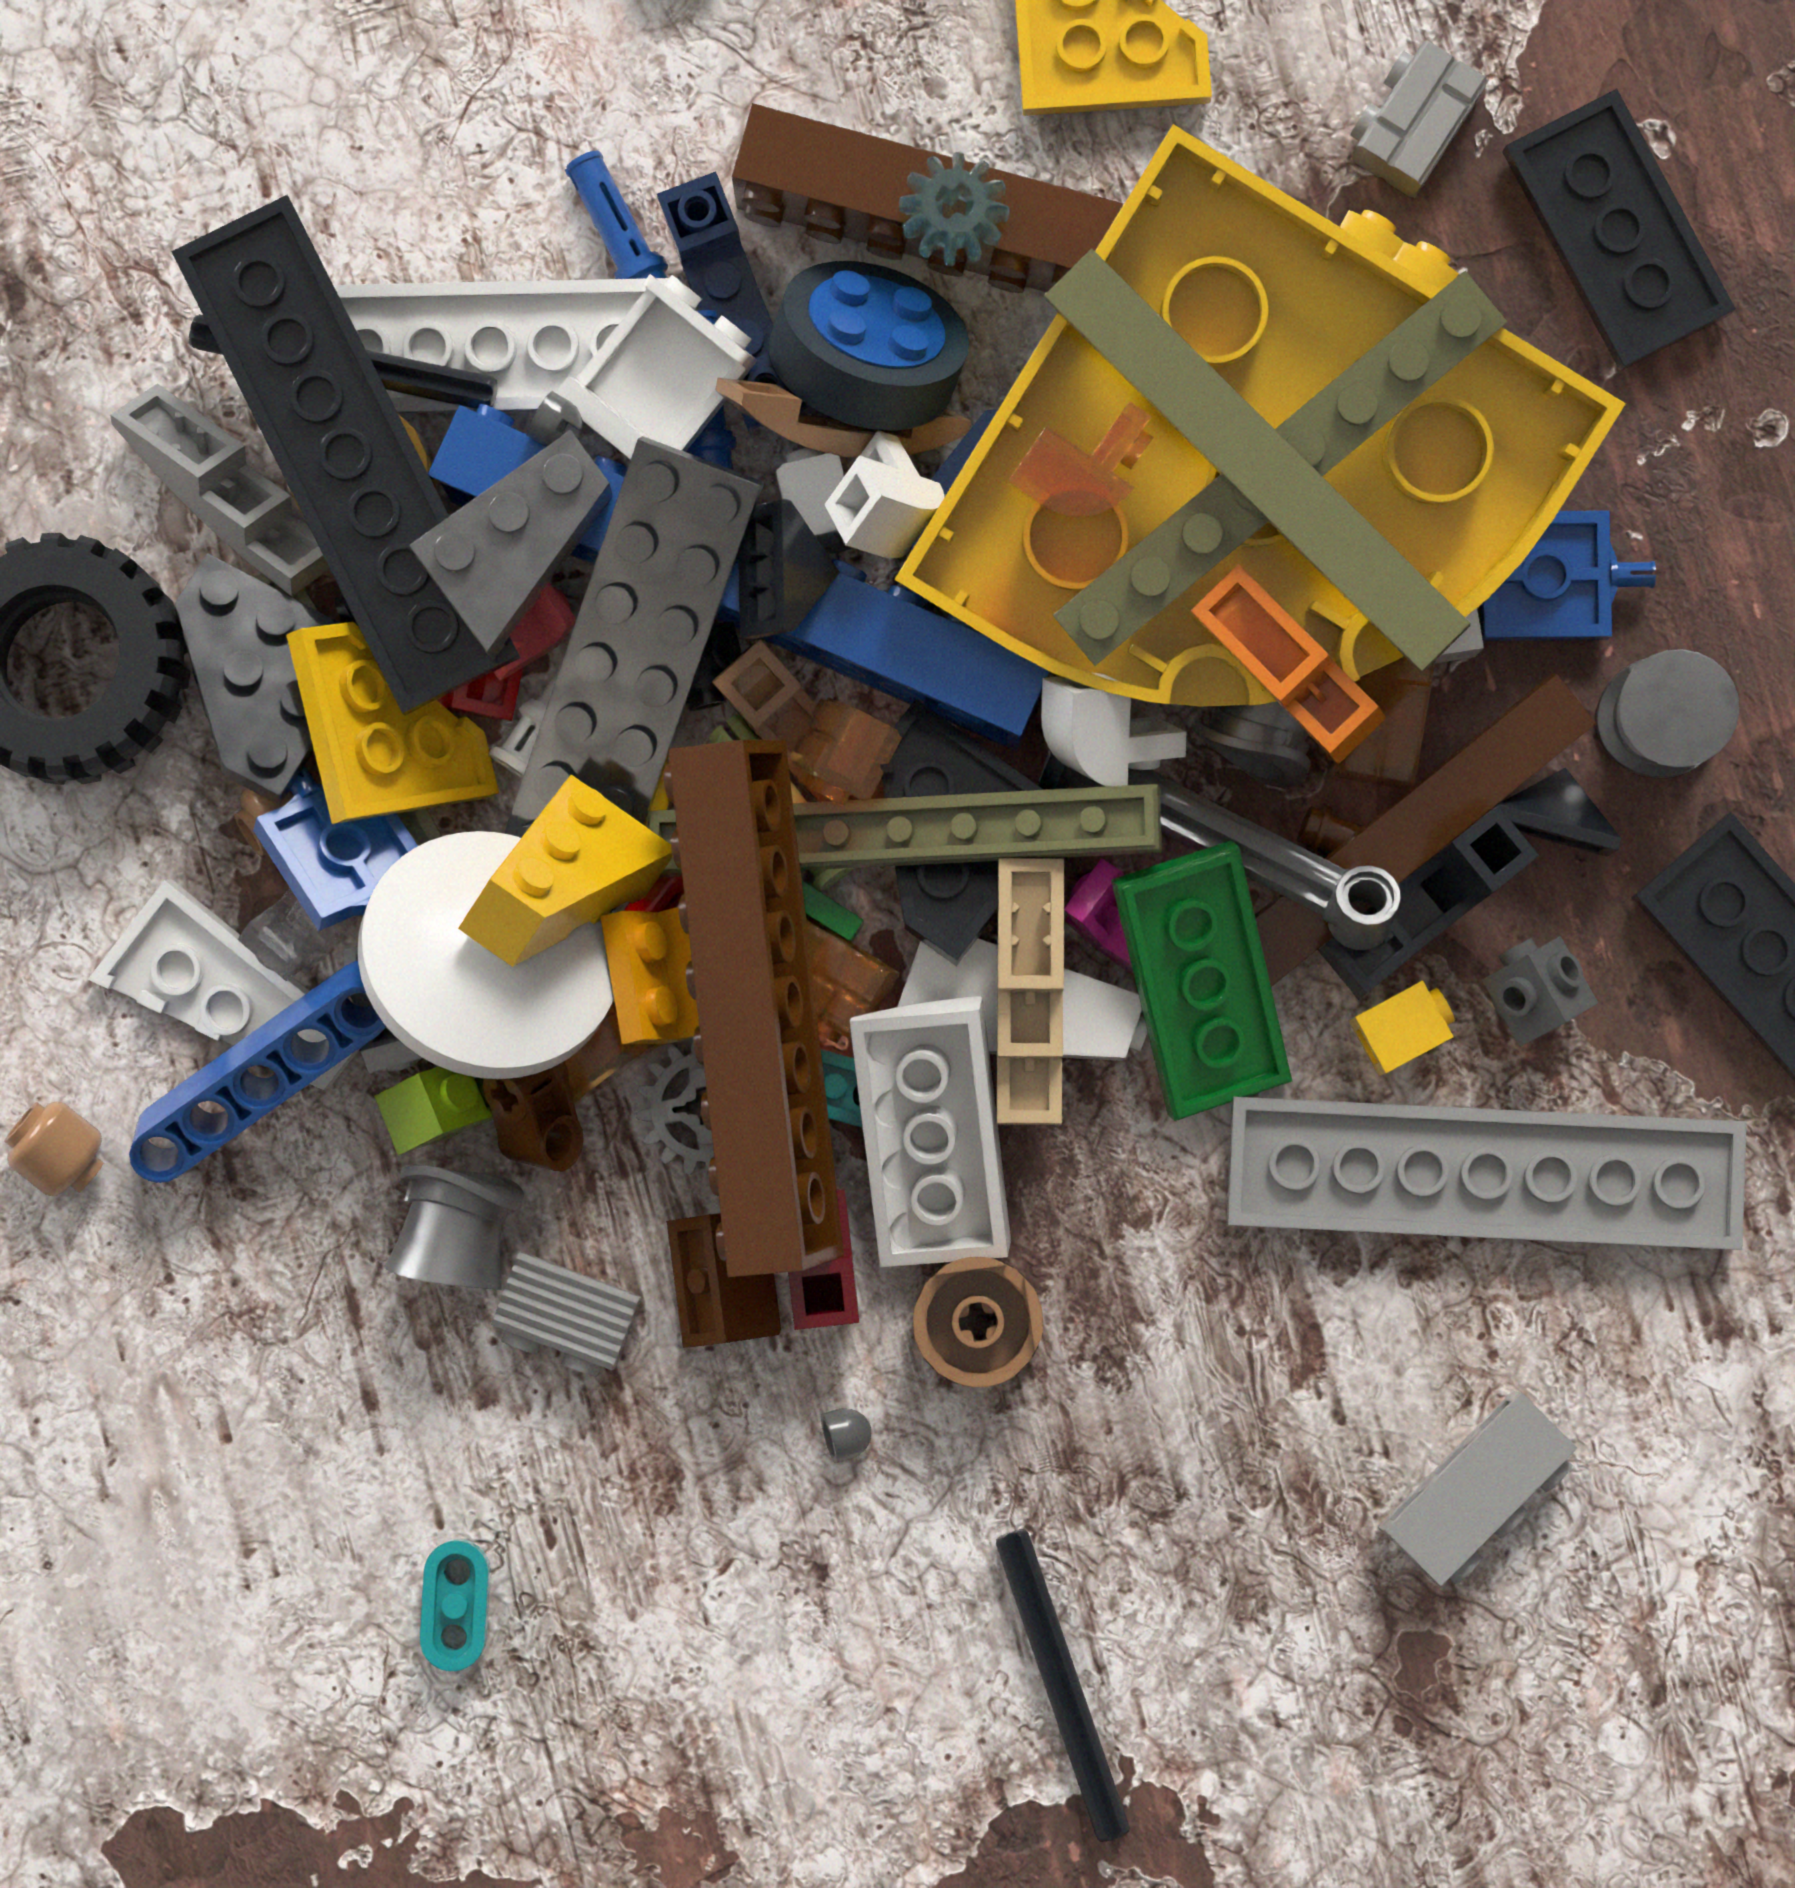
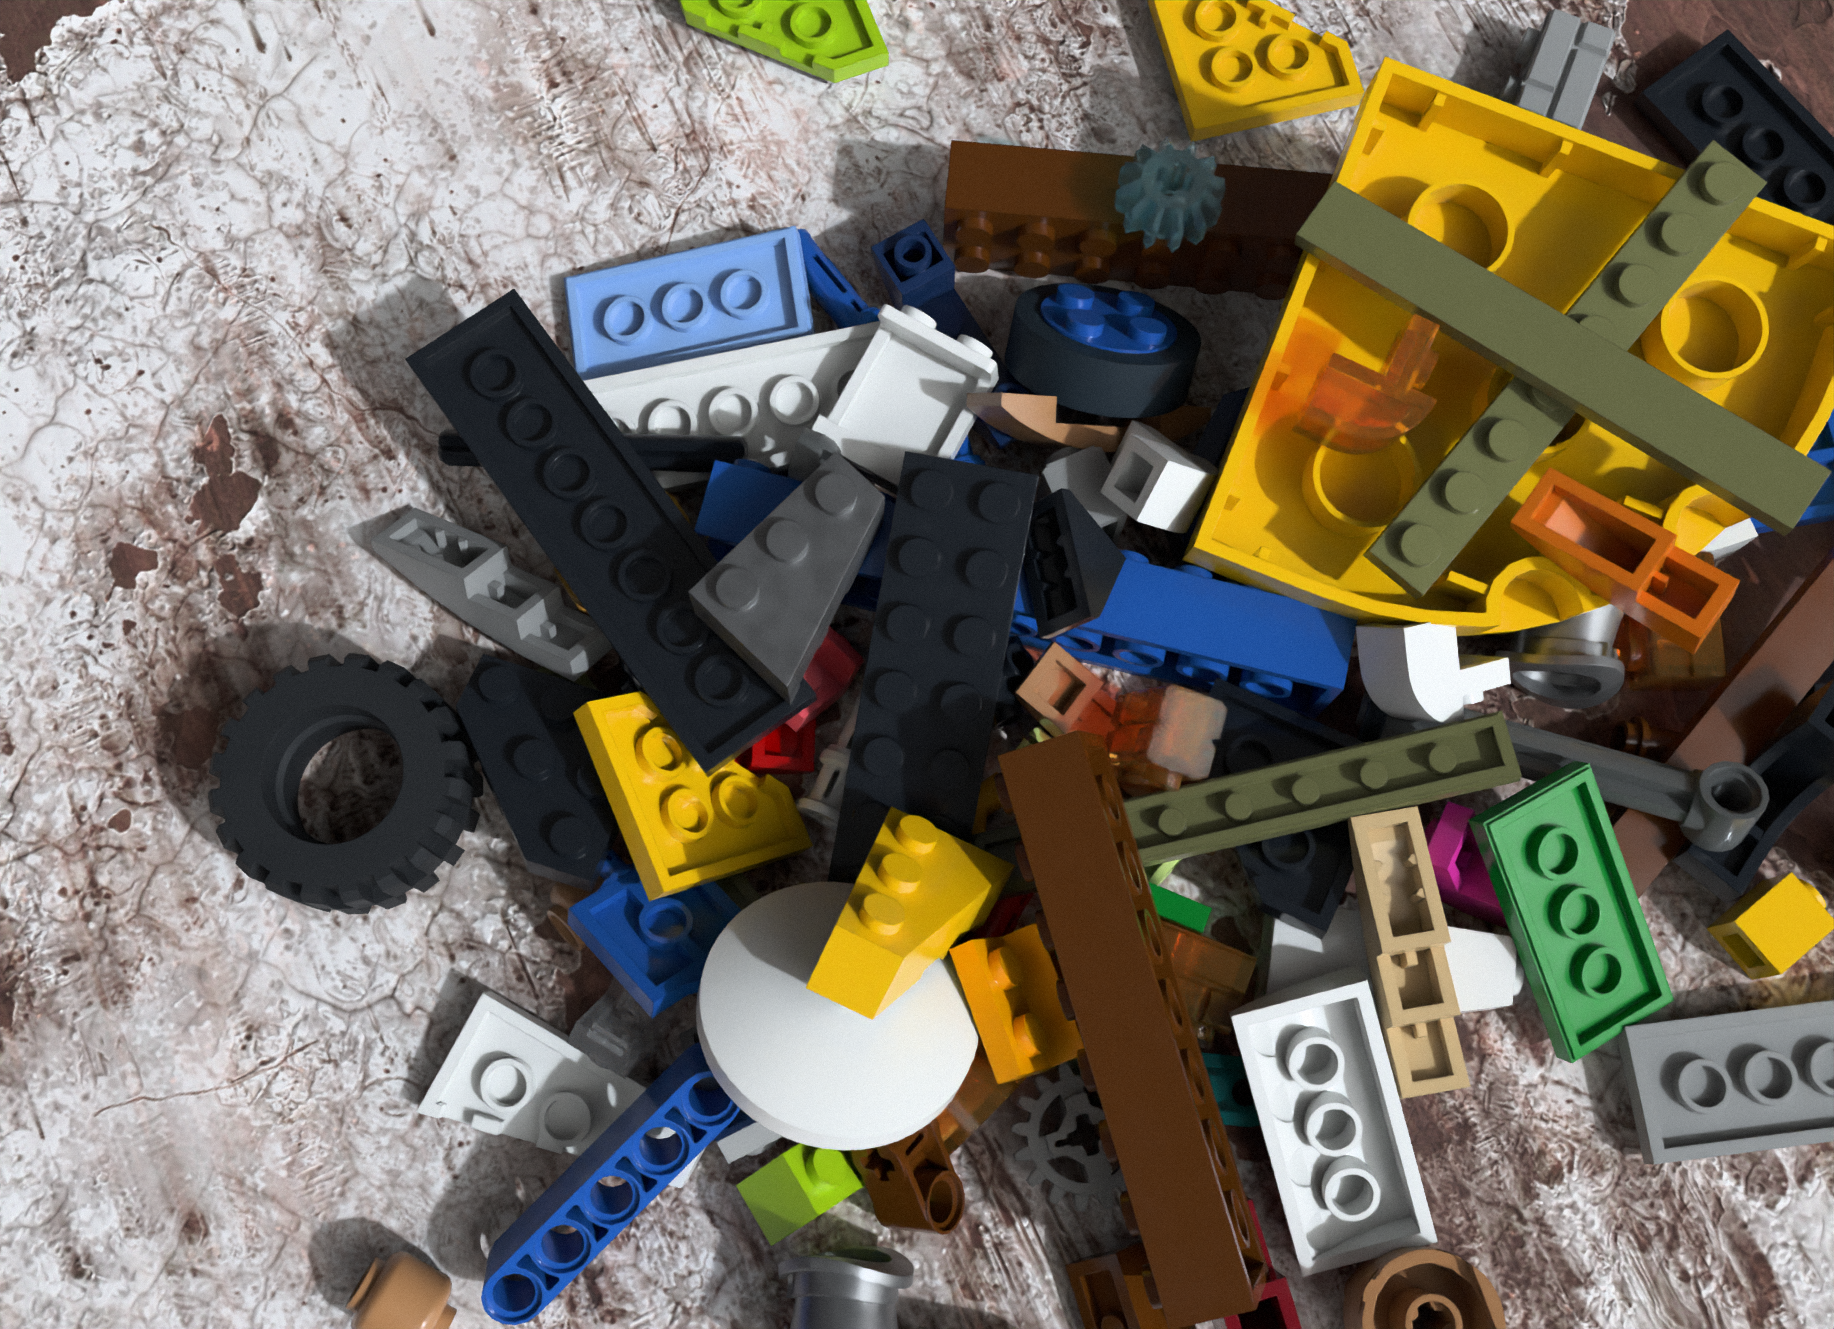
camera: 10 degrees left, 10 degrees down
none -> light blue tile [563,226,815,381]

